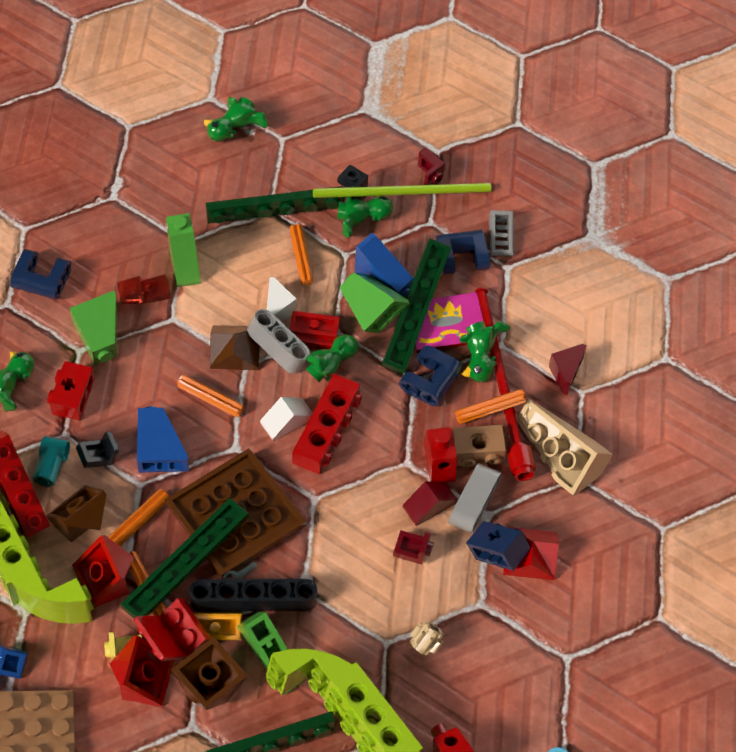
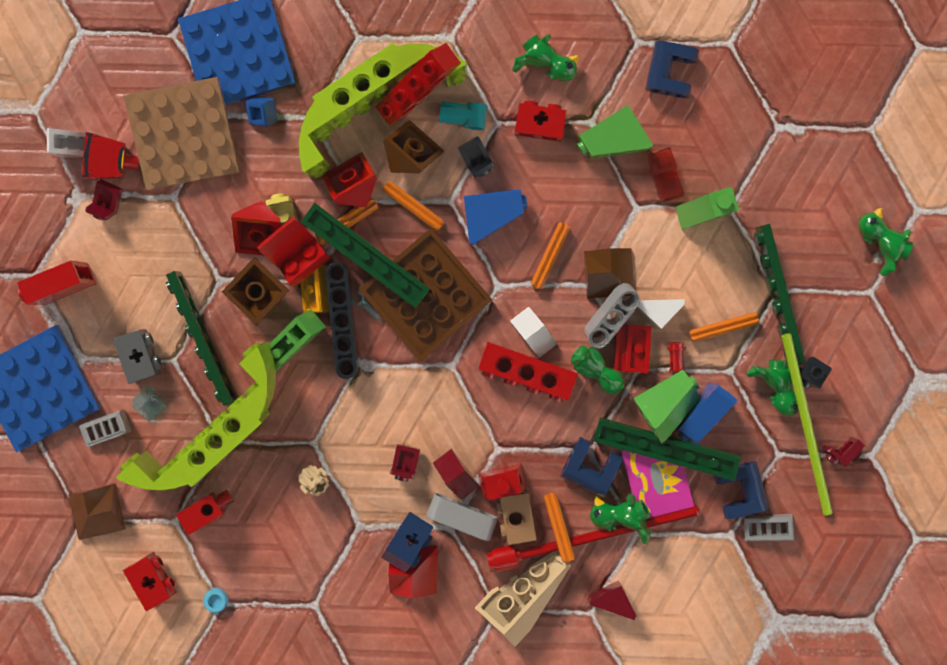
camera: 90 degrees right, 30 degrees up
none -> red pin [667,342,686,372]

